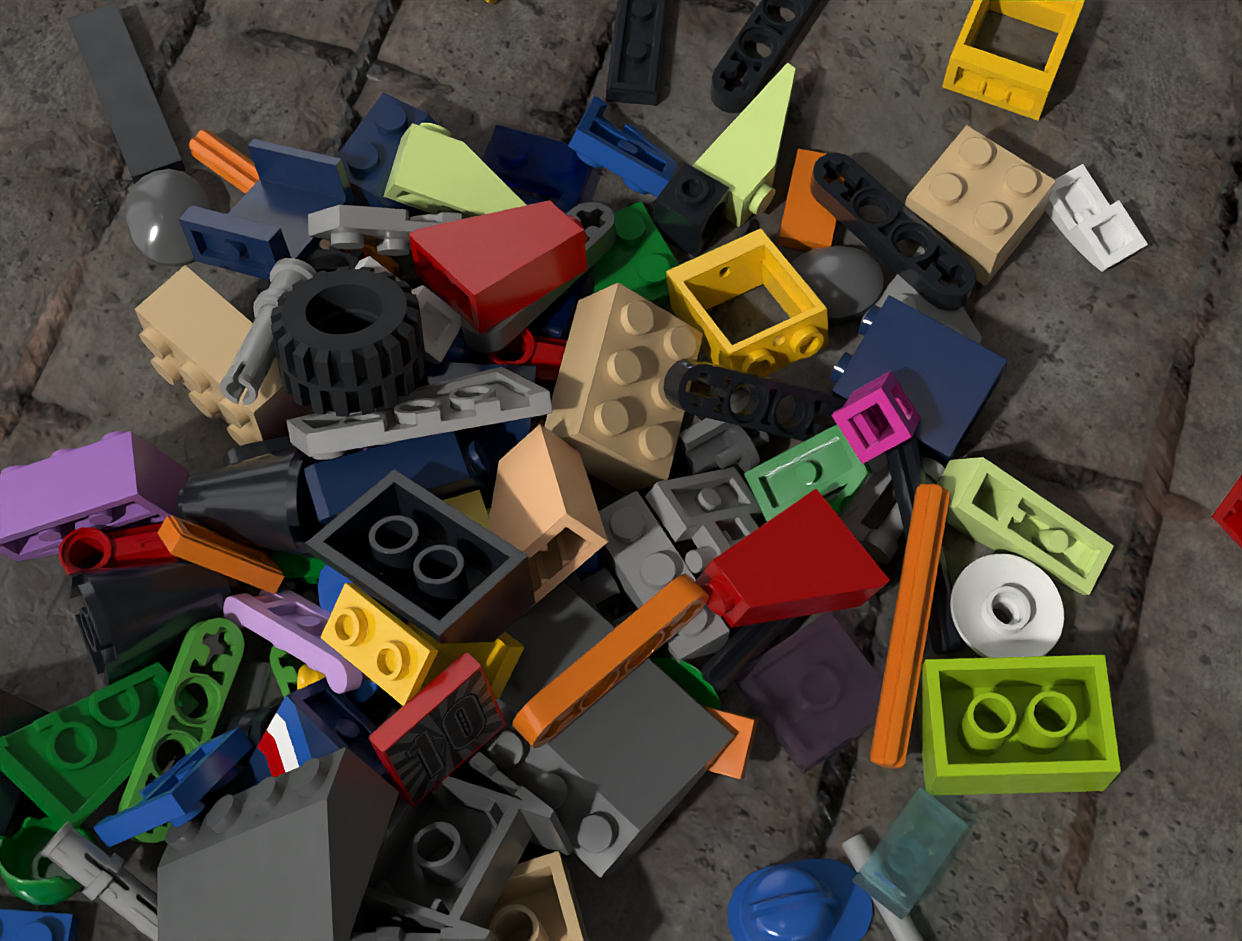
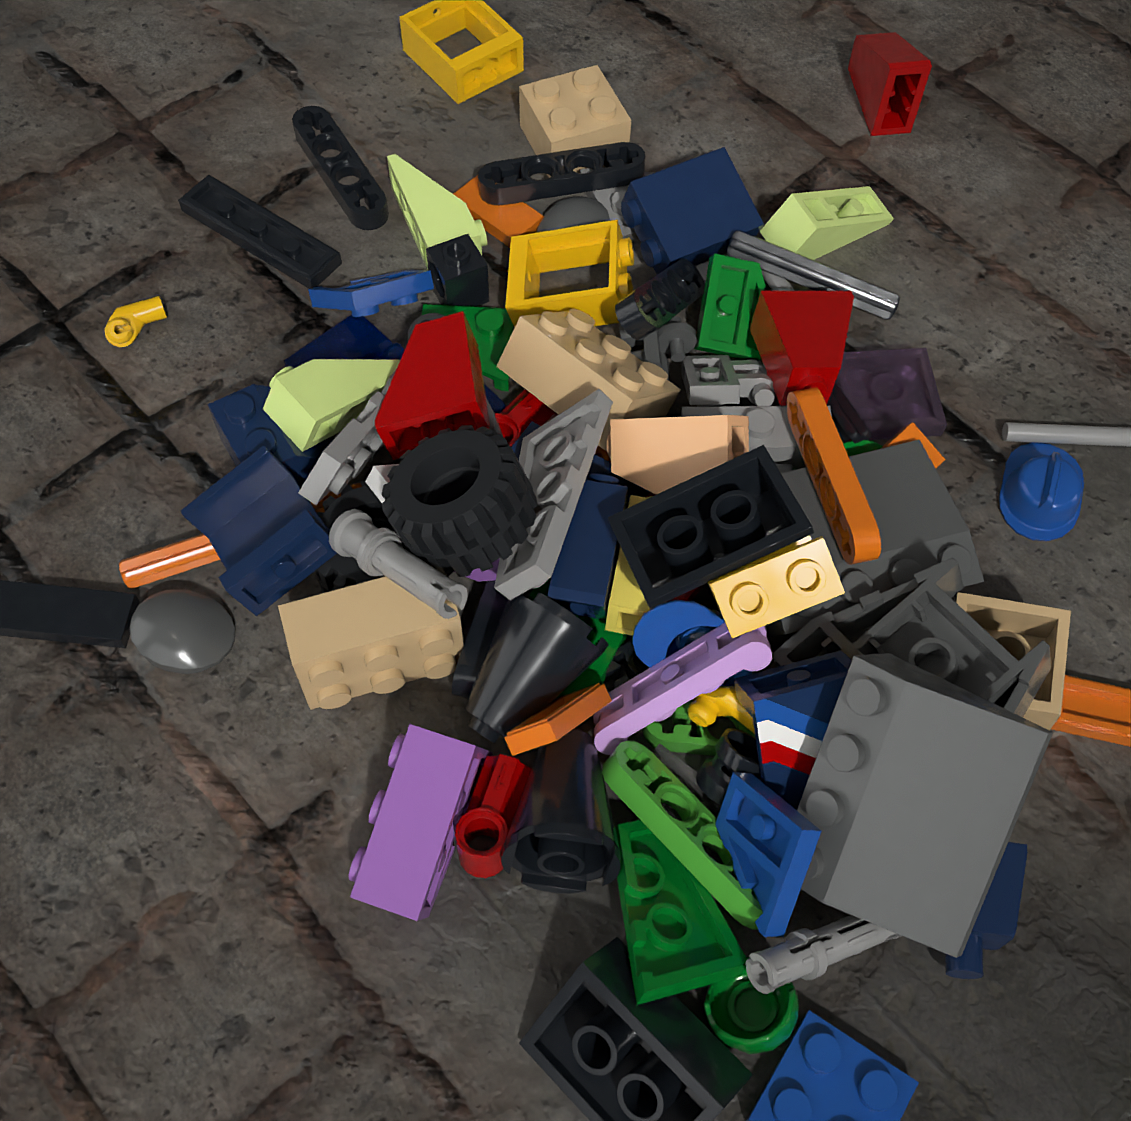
camera: 60 degrees left, 5 degrees down
tile [368,652,506,808] -> none
dark pink brick [832,370,921,464] -> none
clear light blue plate [852,787,968,920] -> none
orange axle [870,483,950,769] -> none
lime brick [916,655,1121,796] -> none
white dish [950,554,1064,658] -> none
white slope [1045,164,1148,272] -> none

